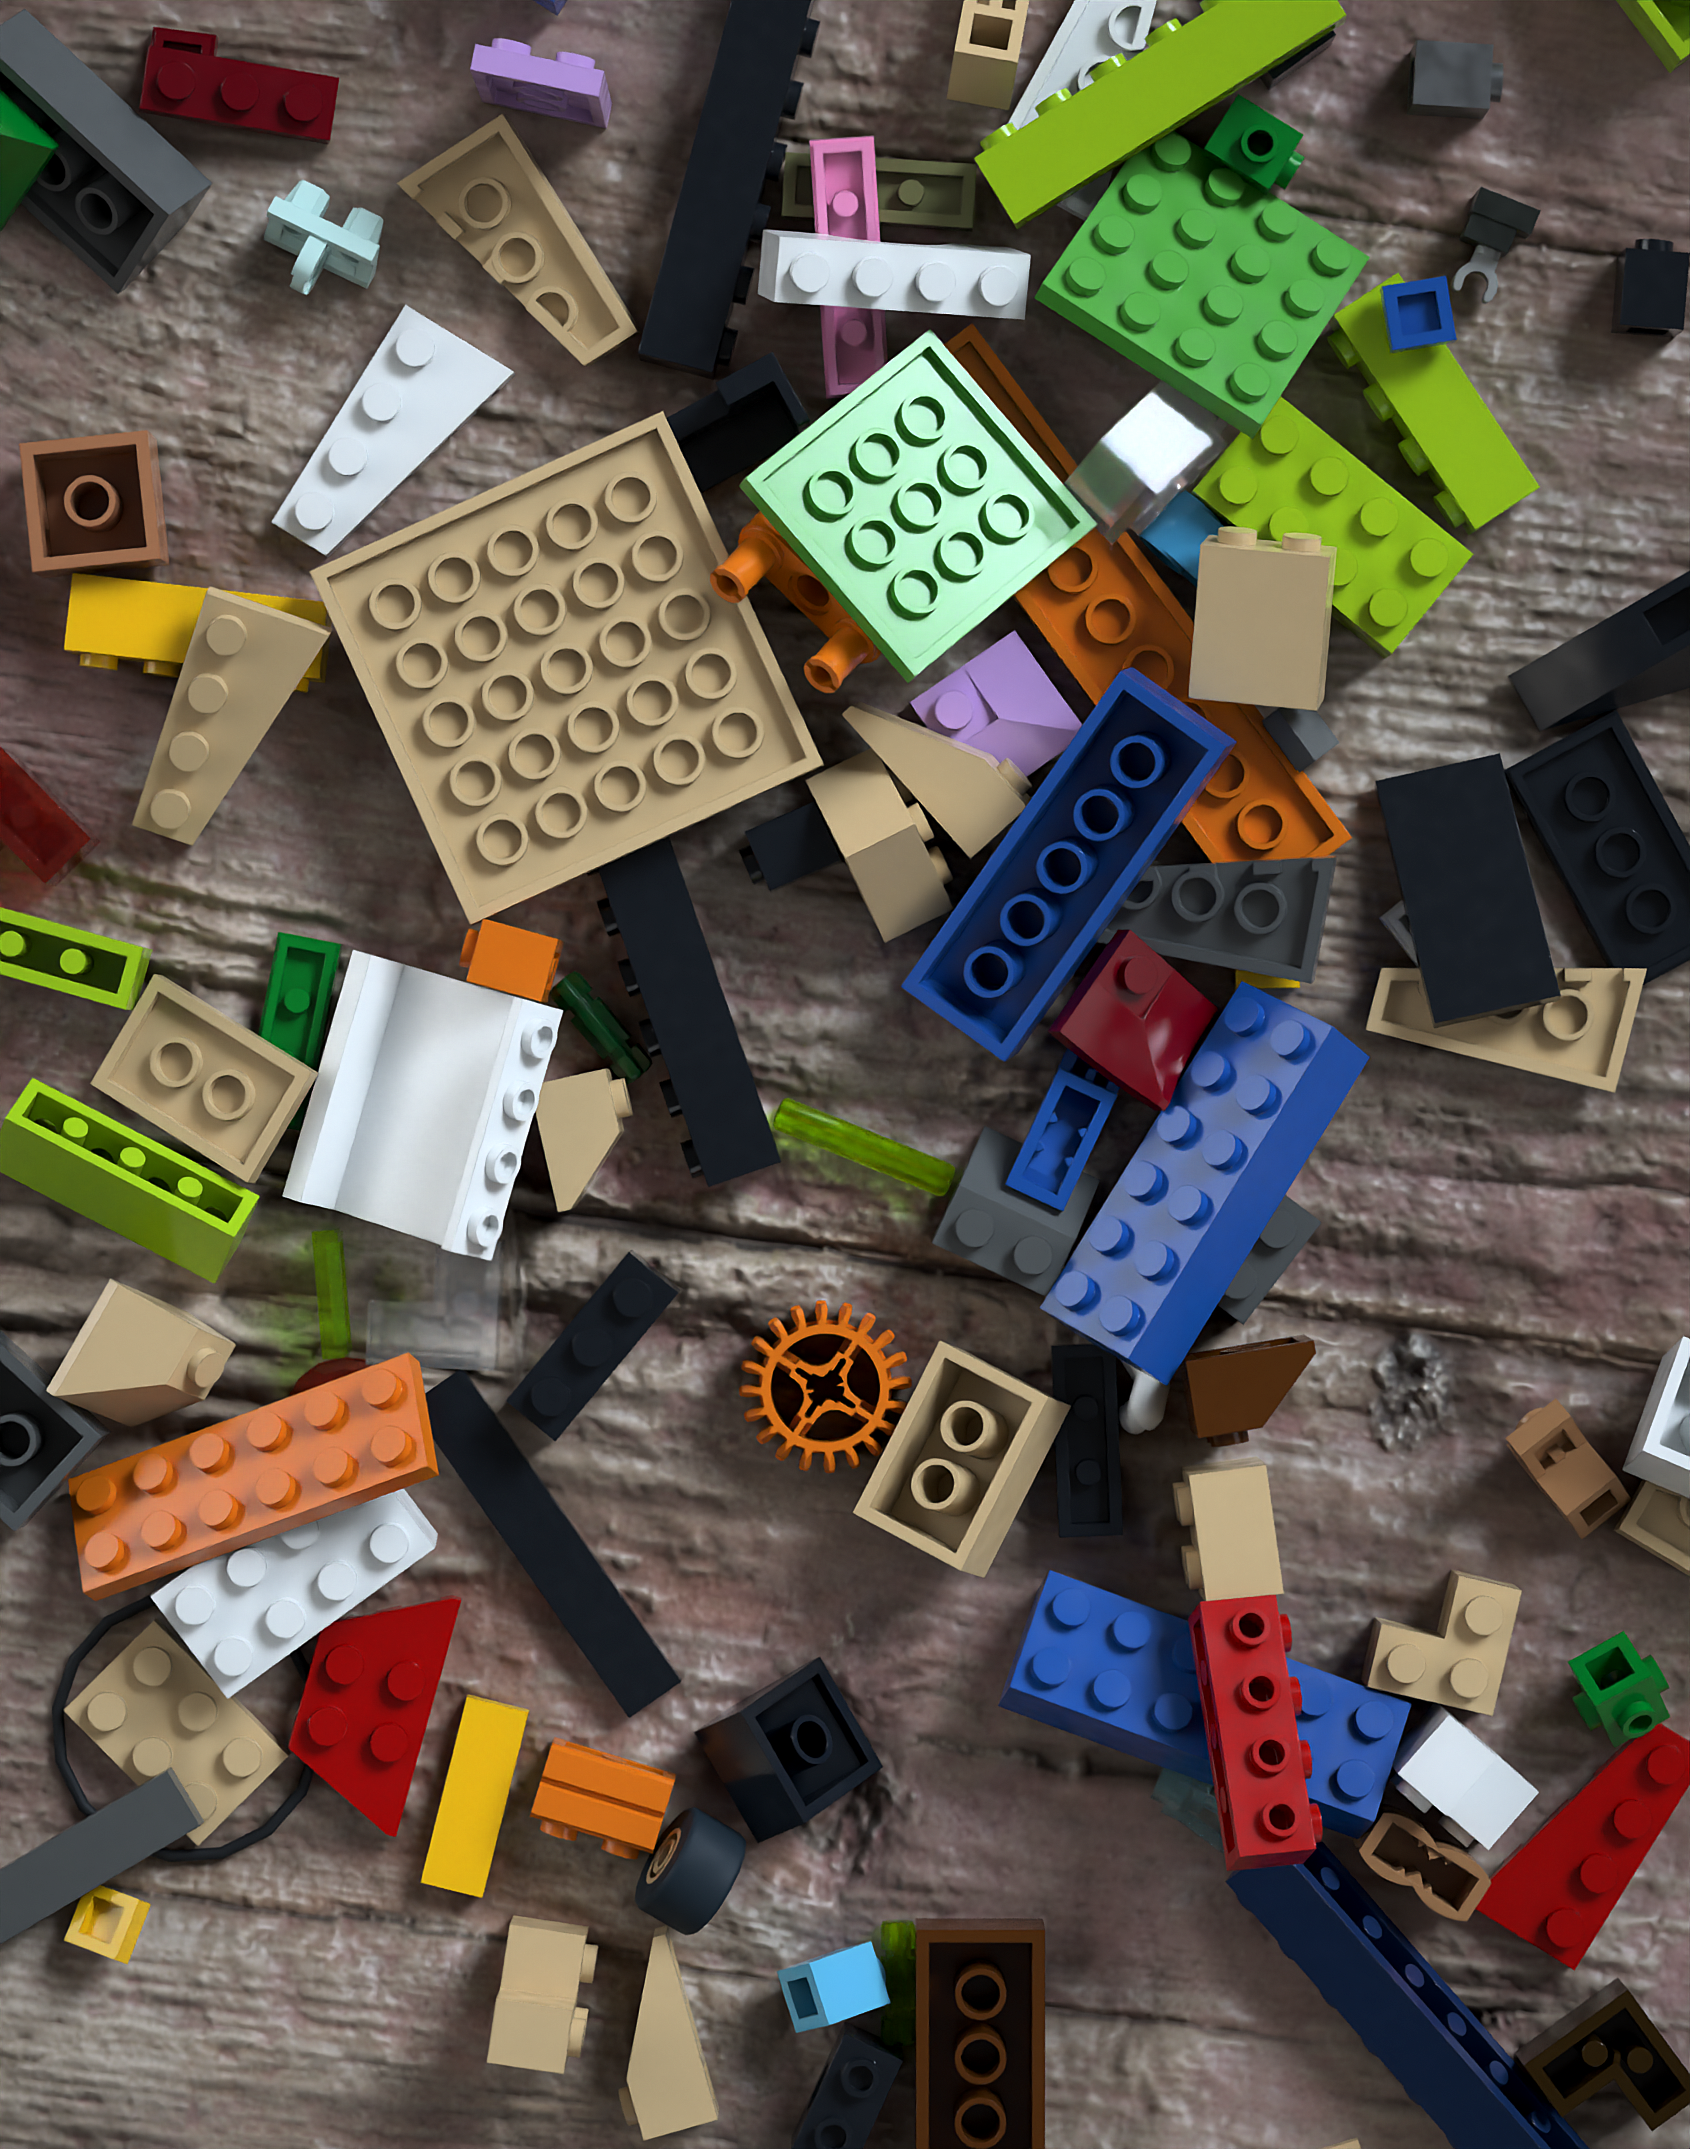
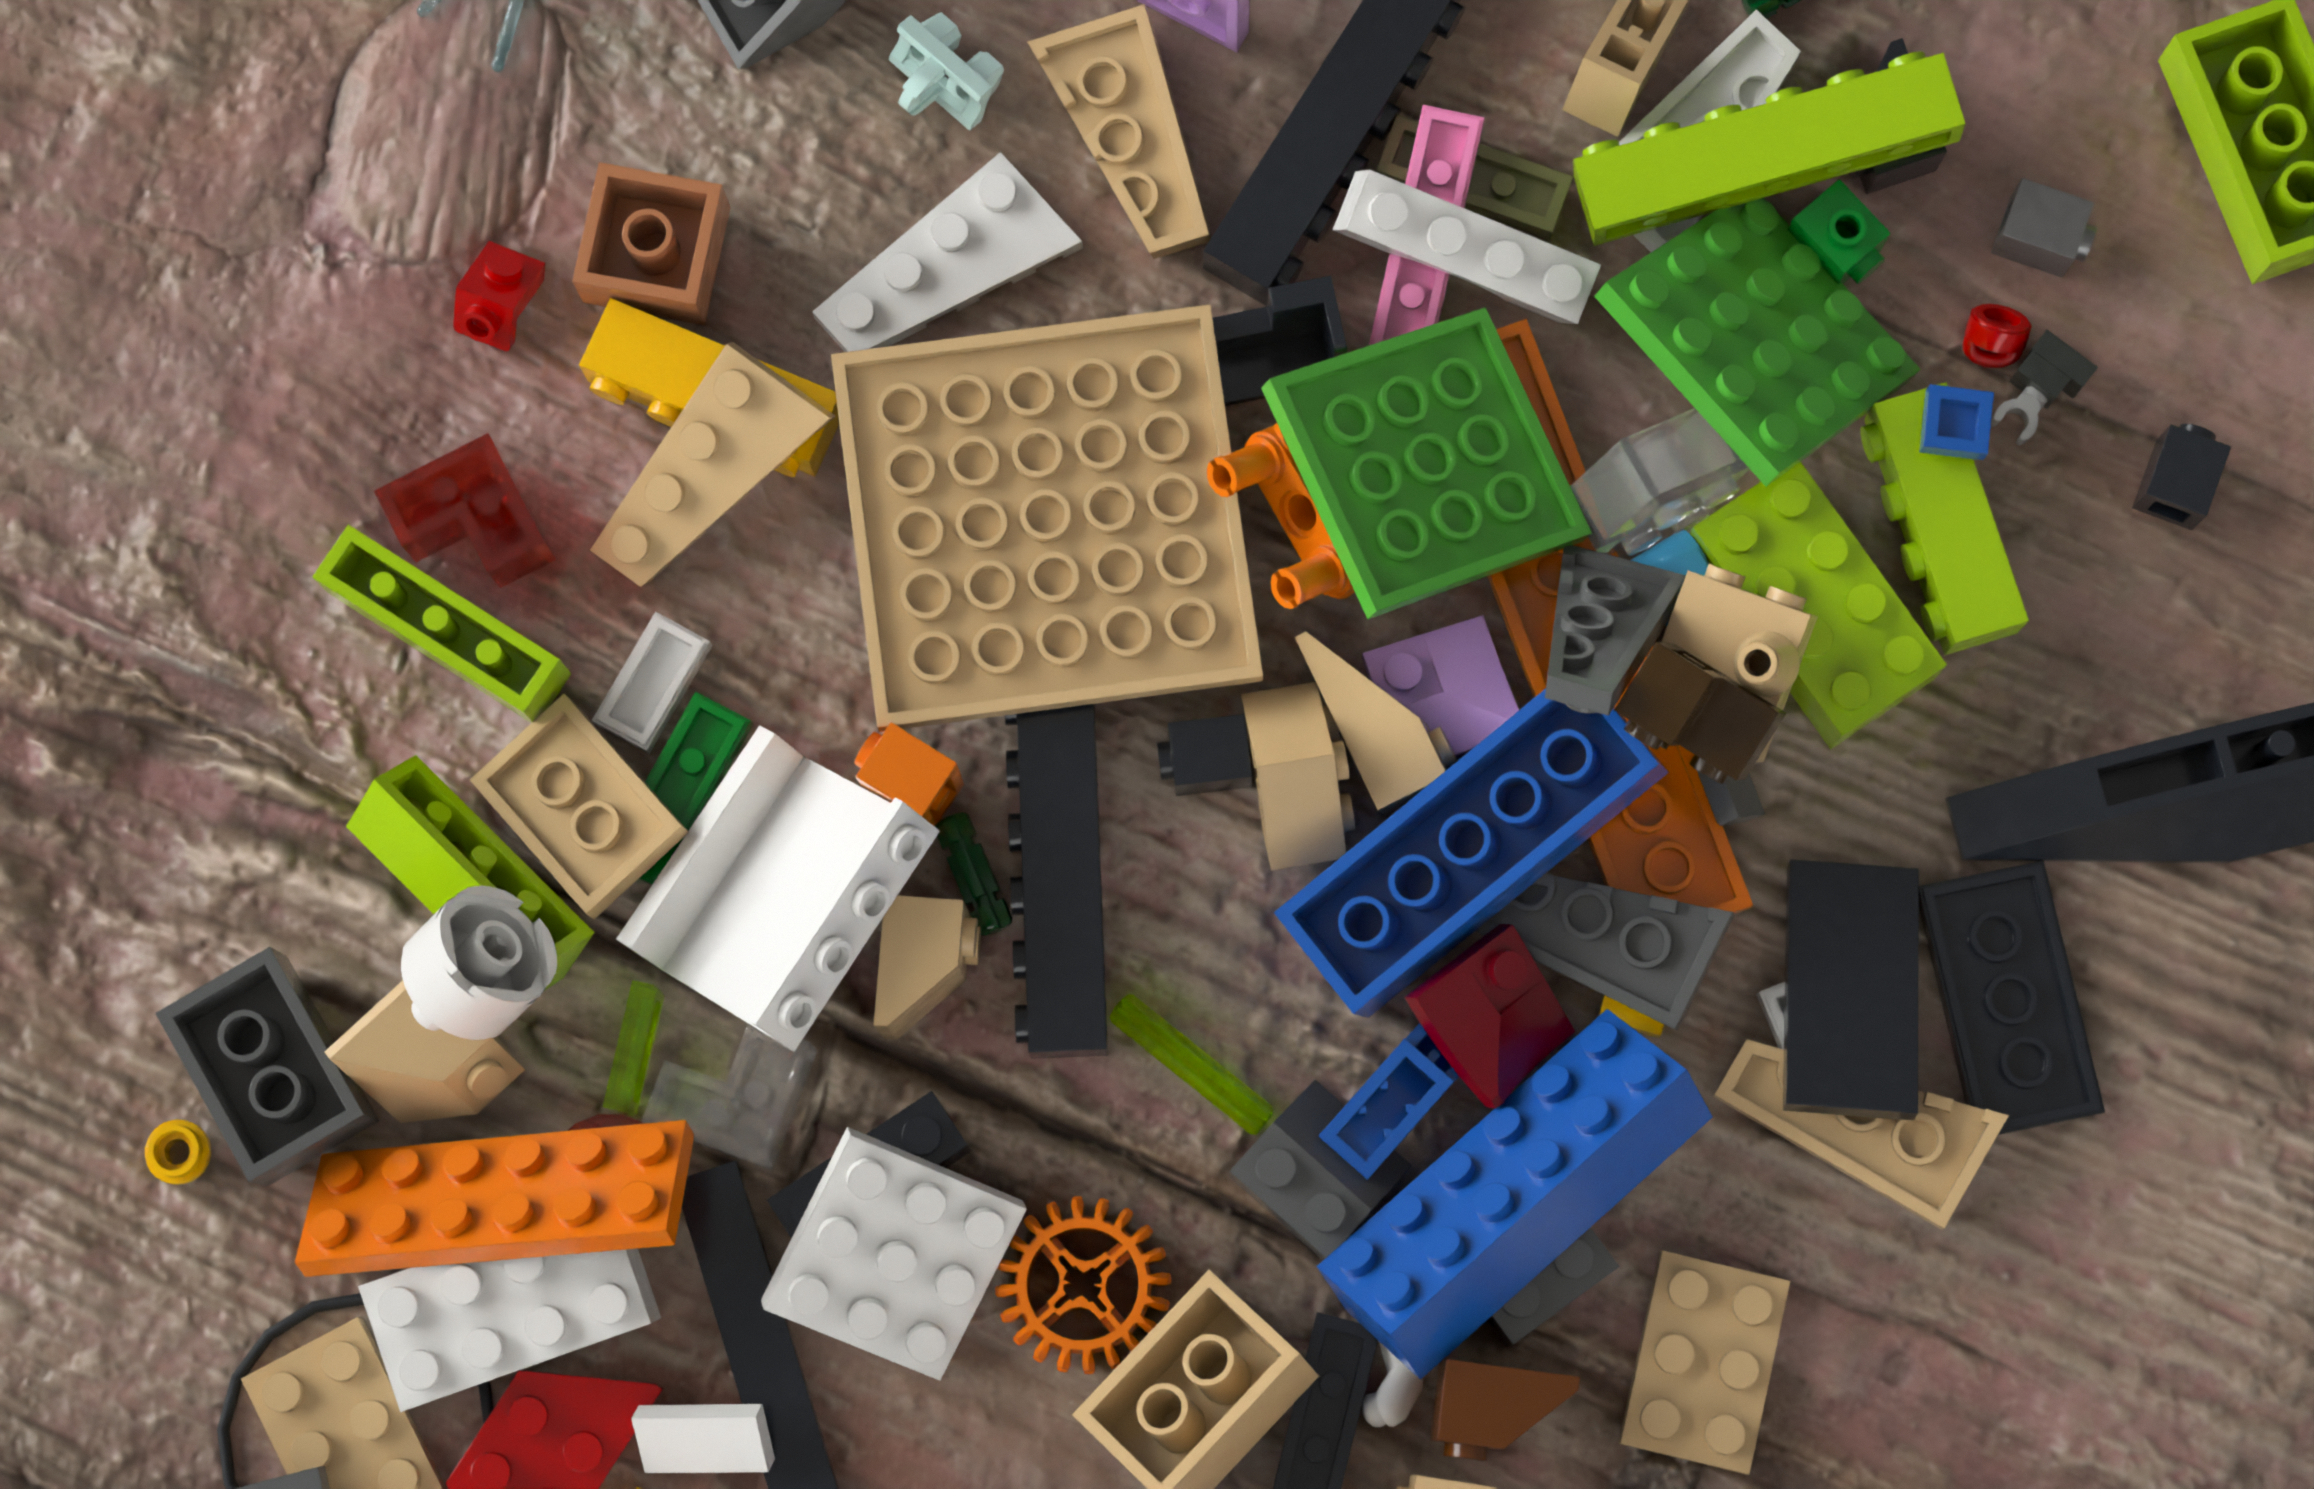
camera: 20 degrees right, 10 degrees down
none -> white brick [401,886,557,1040]
none -> white tile [592,611,713,754]
none -> white tile [631,1404,775,1473]
none -> white plate [761,1127,1027,1381]
none -> dark grey wing [1545,545,1686,716]
none -> dark brown brick [1614,642,1786,784]
none -> tan plate [1618,1250,1790,1475]
none -> tan cone [1734,631,1800,697]
none -> red tile [1962,304,2032,368]

